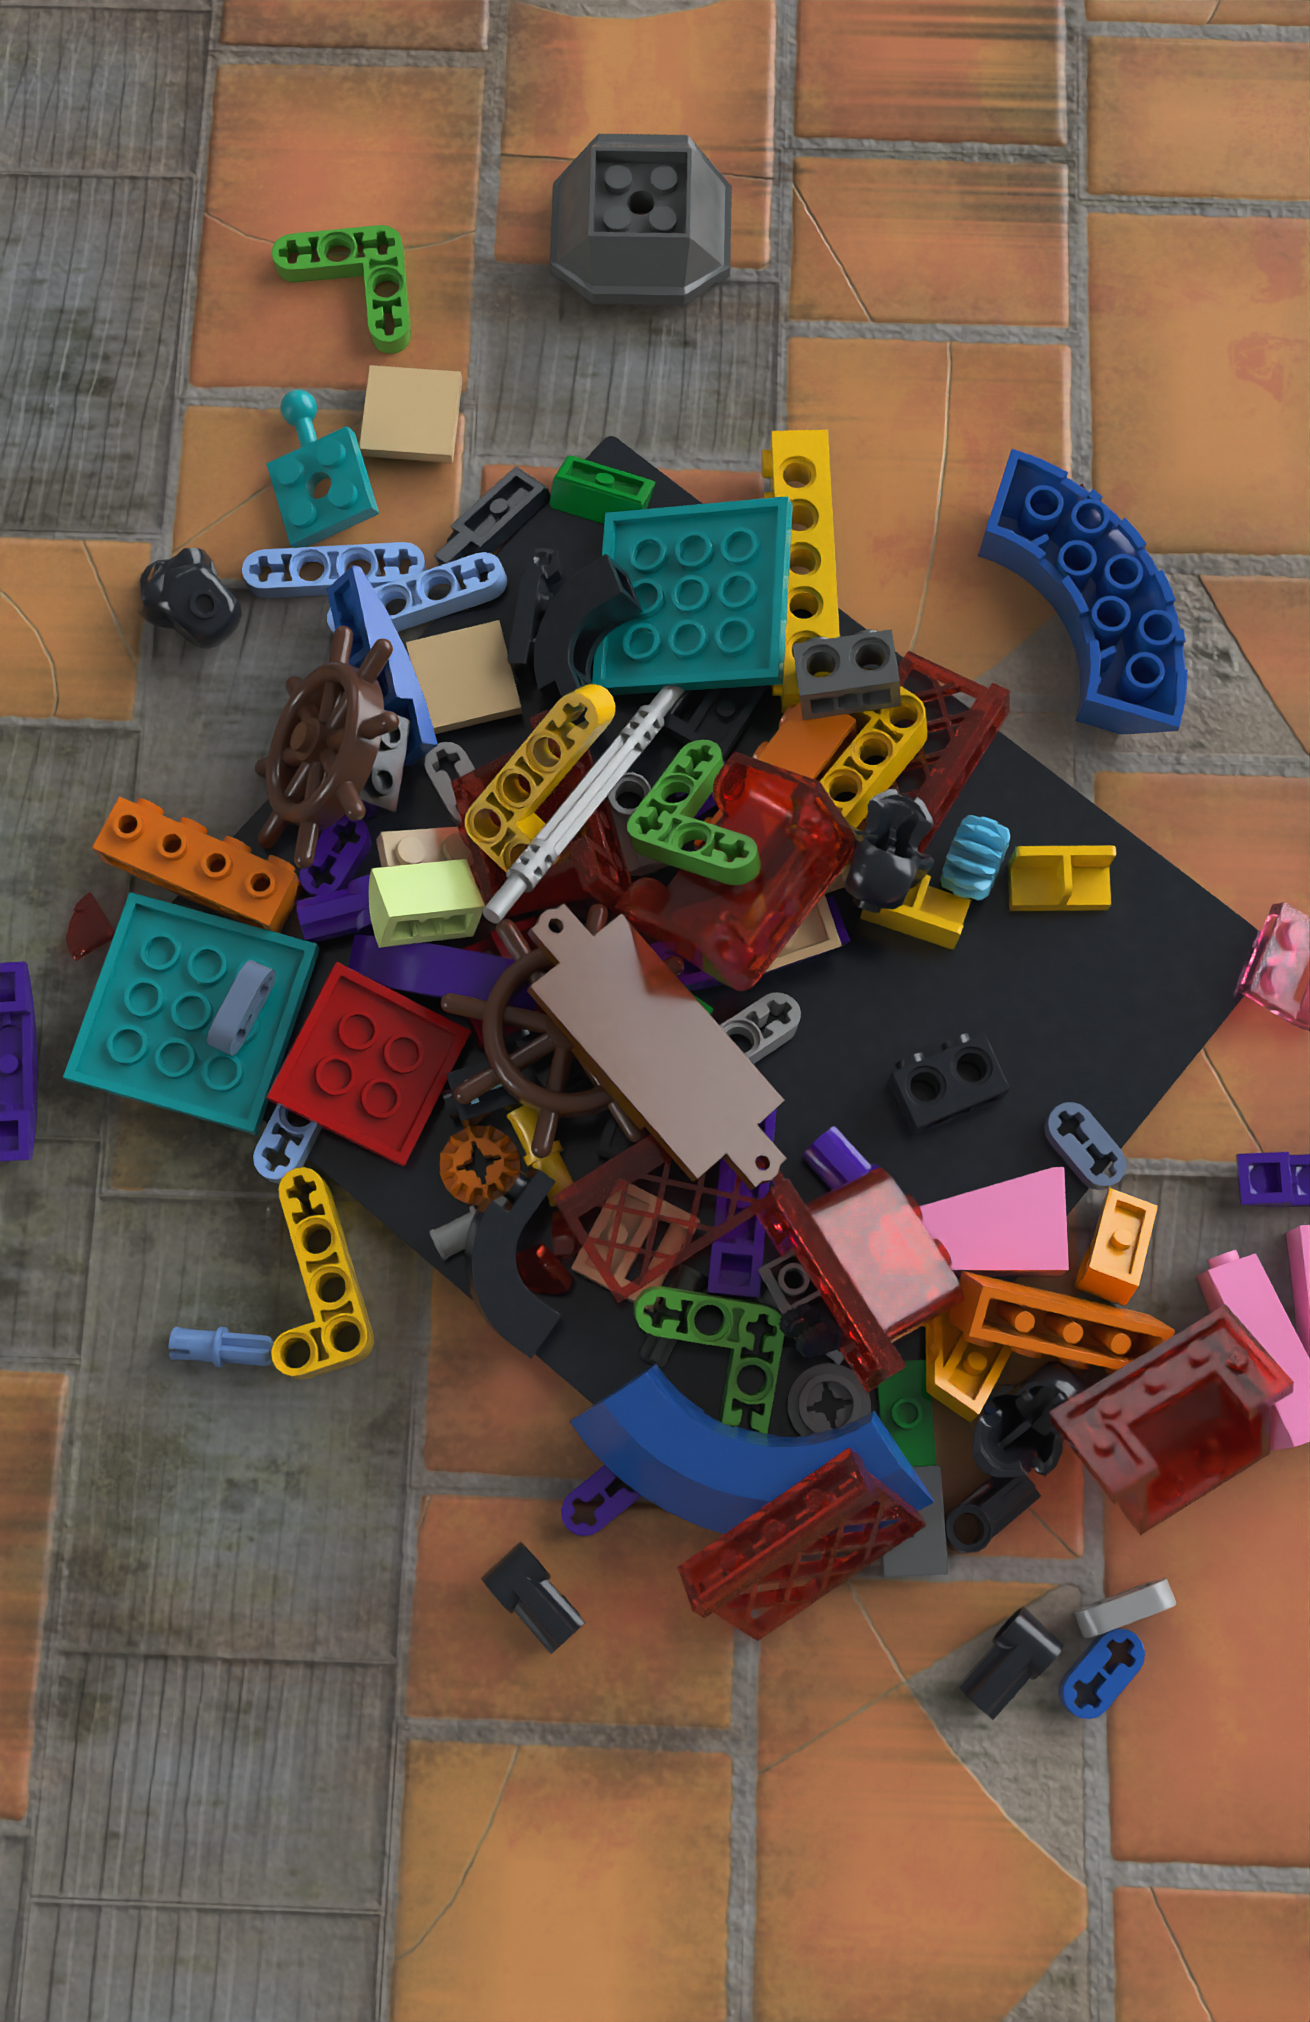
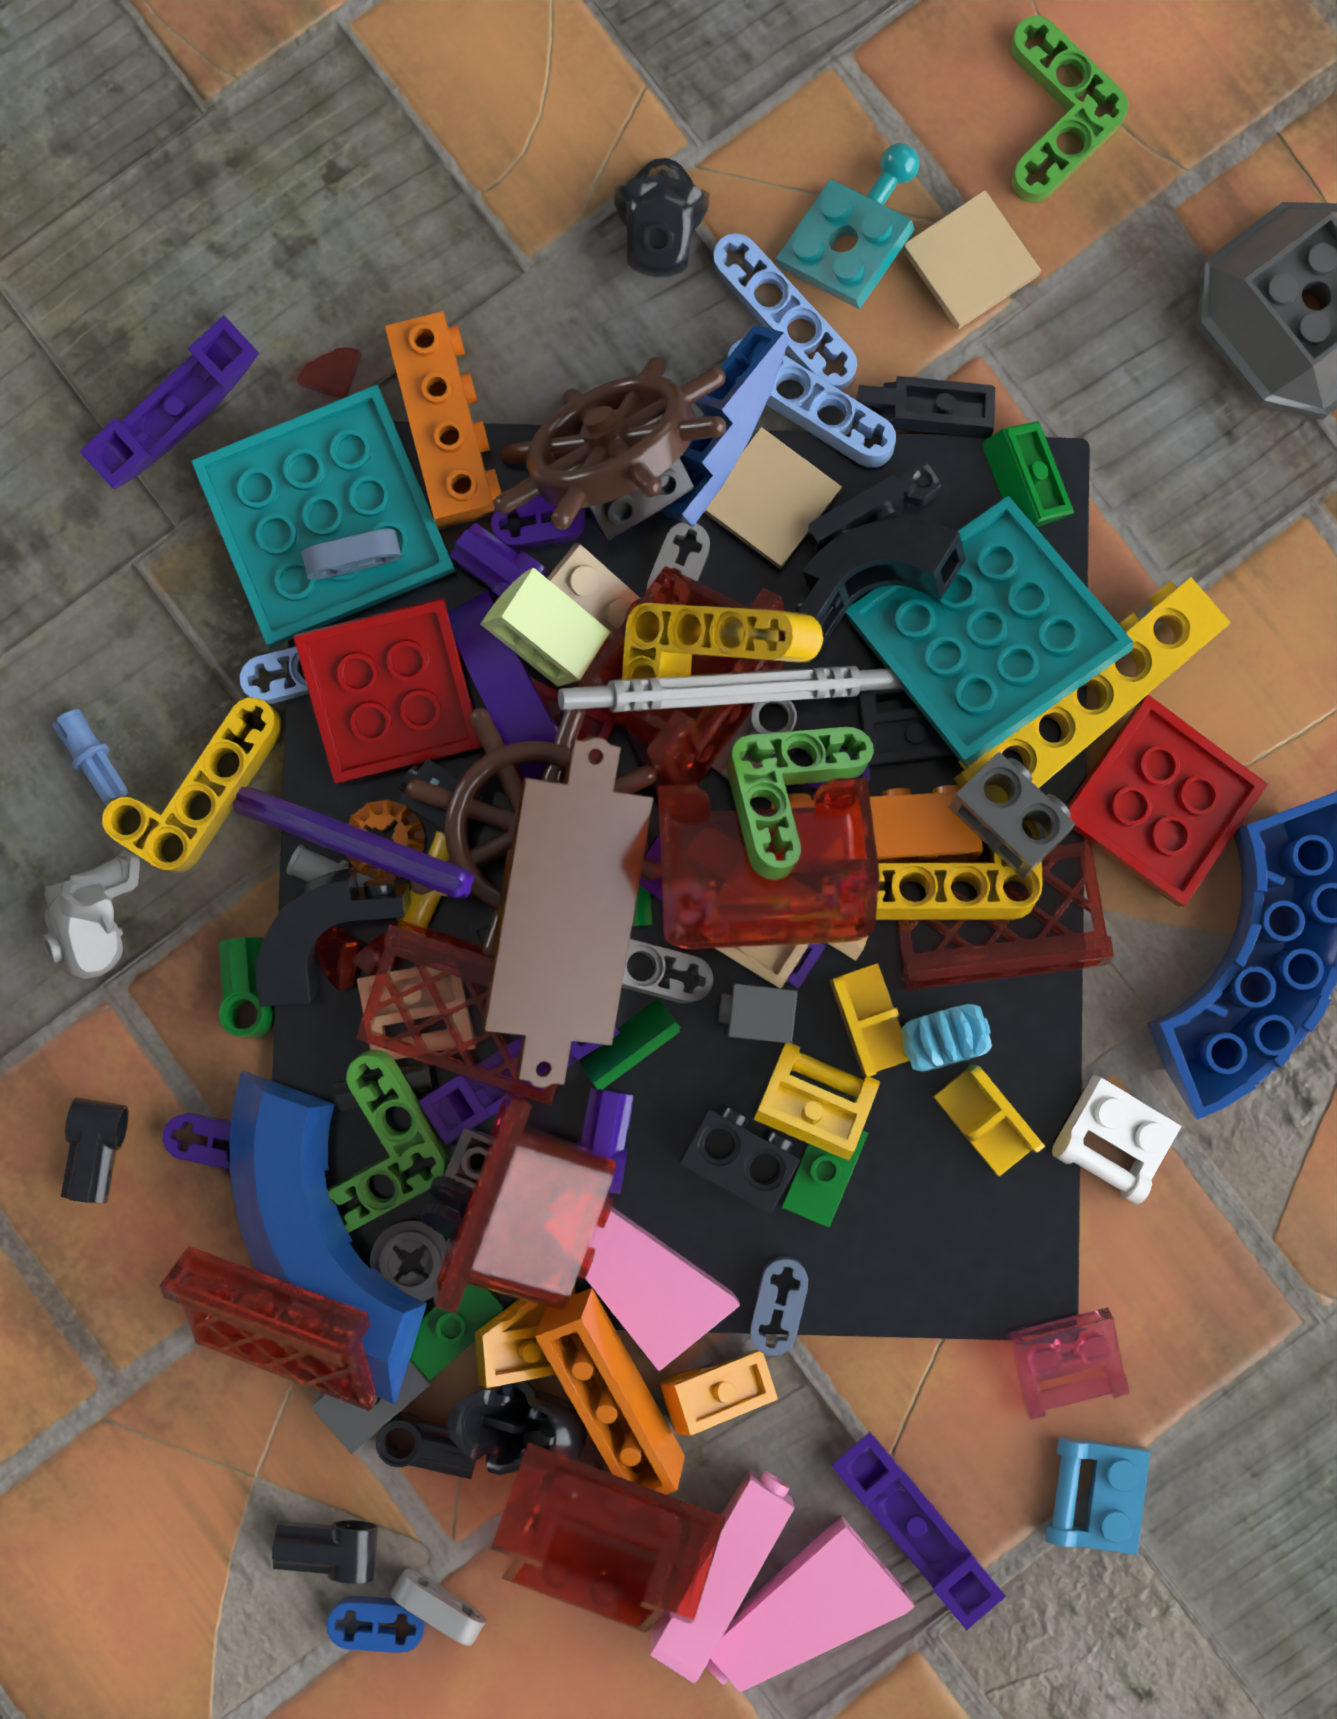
camera: 50 degrees right, 10 degrees up
black head [838,789,935,913] -> none
none -> light grey head [42,850,140,979]
none -> green piece [219,937,275,1039]
none -> dark purple axle [232,787,474,898]
none -> green slope [580,1000,681,1090]
none -> dark grey brick [718,984,798,1044]
none -> yellow plate [754,1043,880,1161]
none -> green plate [781,1130,868,1227]
none -> white plate [1052,1075,1181,1205]
none -> red plate [1066,695,1268,907]

